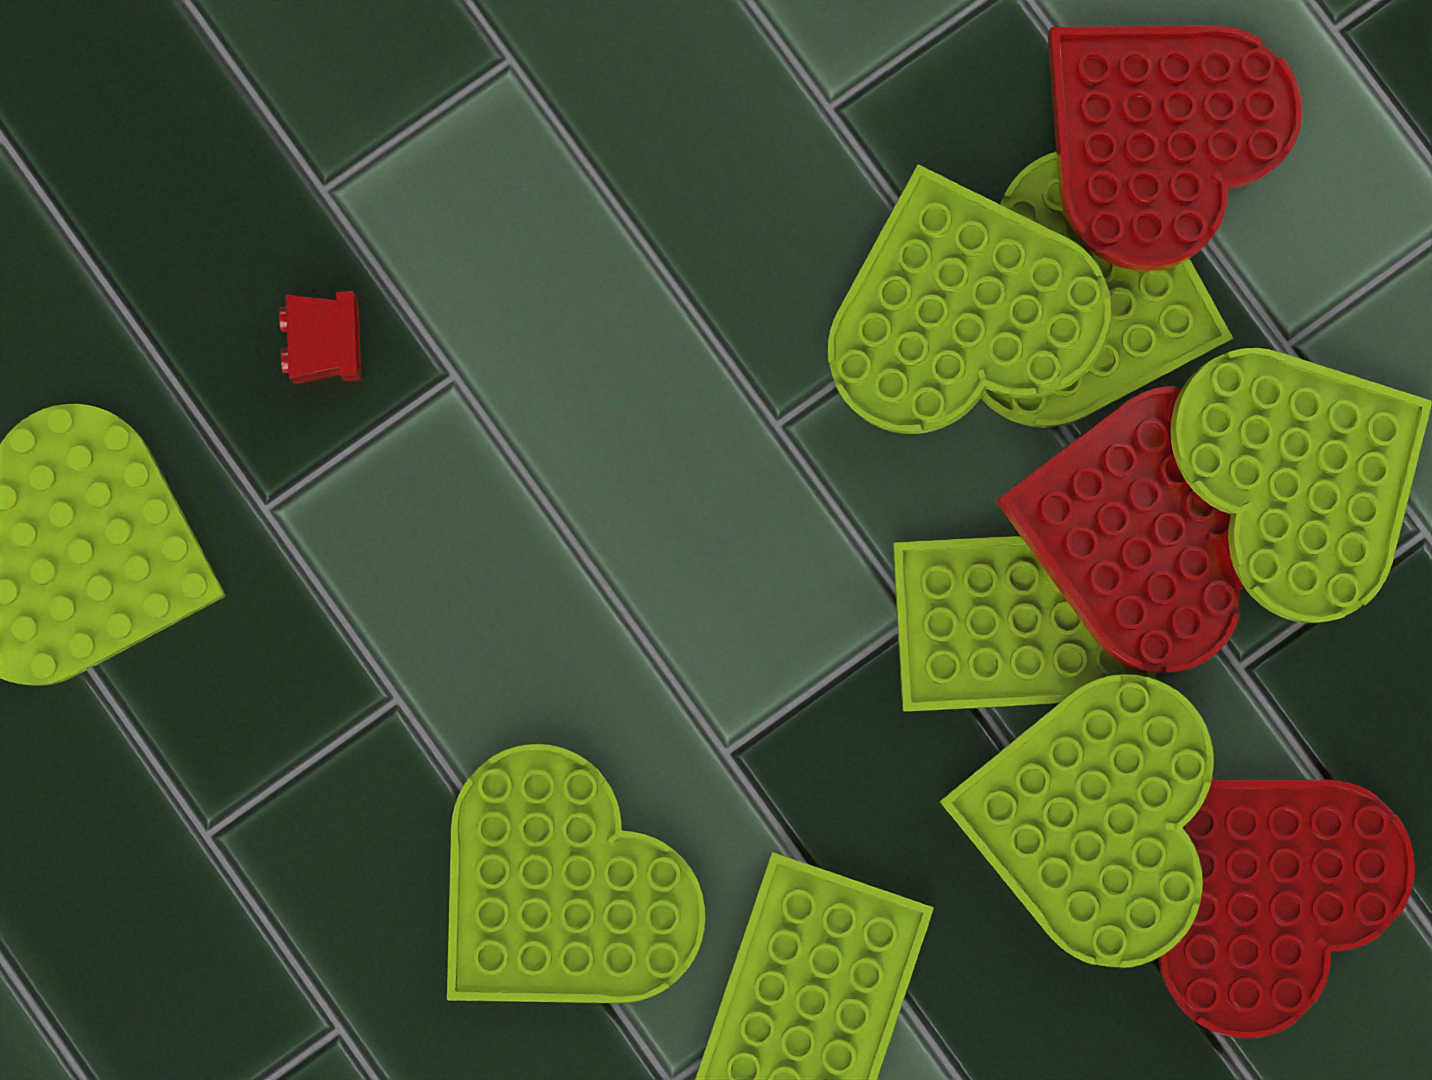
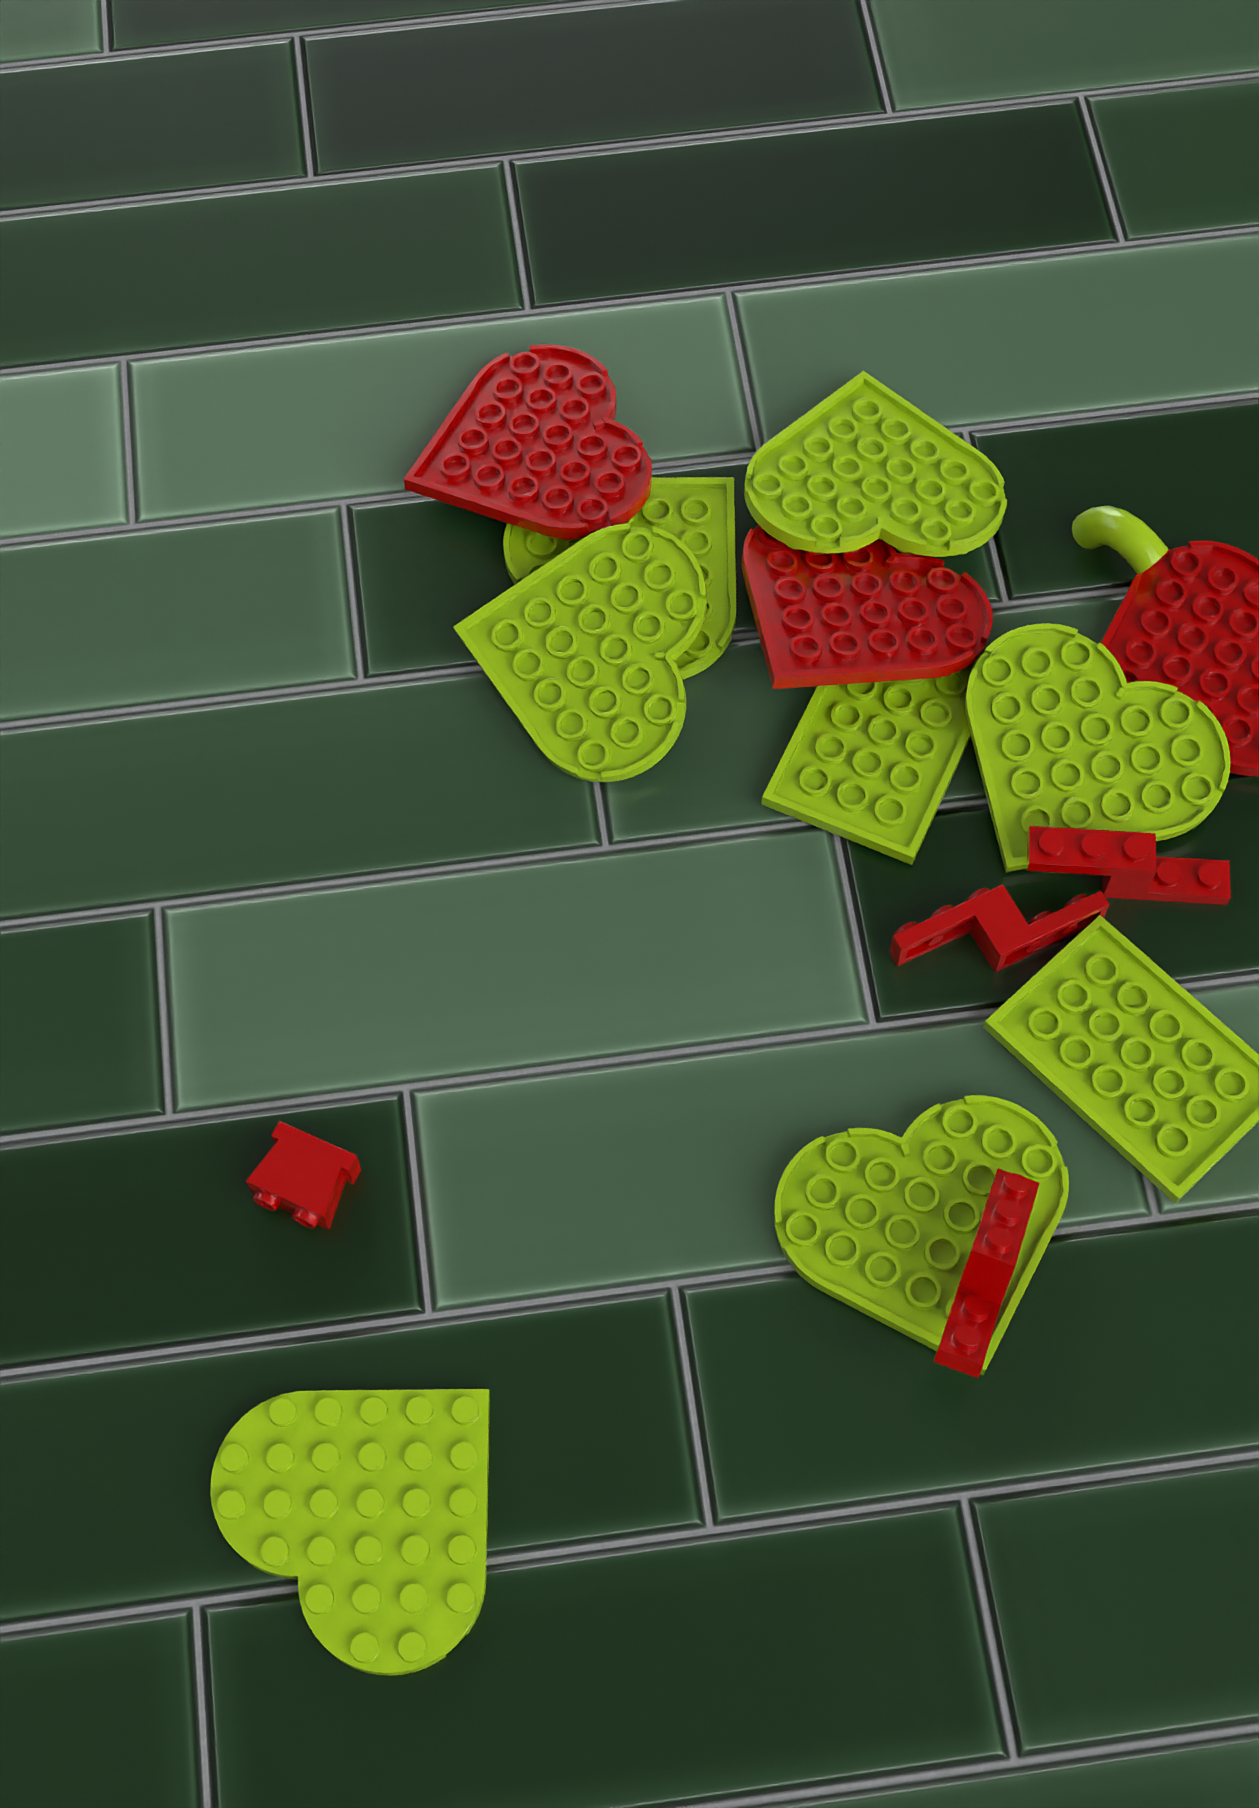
camera: 60 degrees left, 20 degrees down
none -> red bracket [889,884,1110,973]
none -> red bracket [934,1168,1040,1378]
none -> red bracket [1027,826,1231,905]
none -> lime cylinder [1072,505,1168,574]

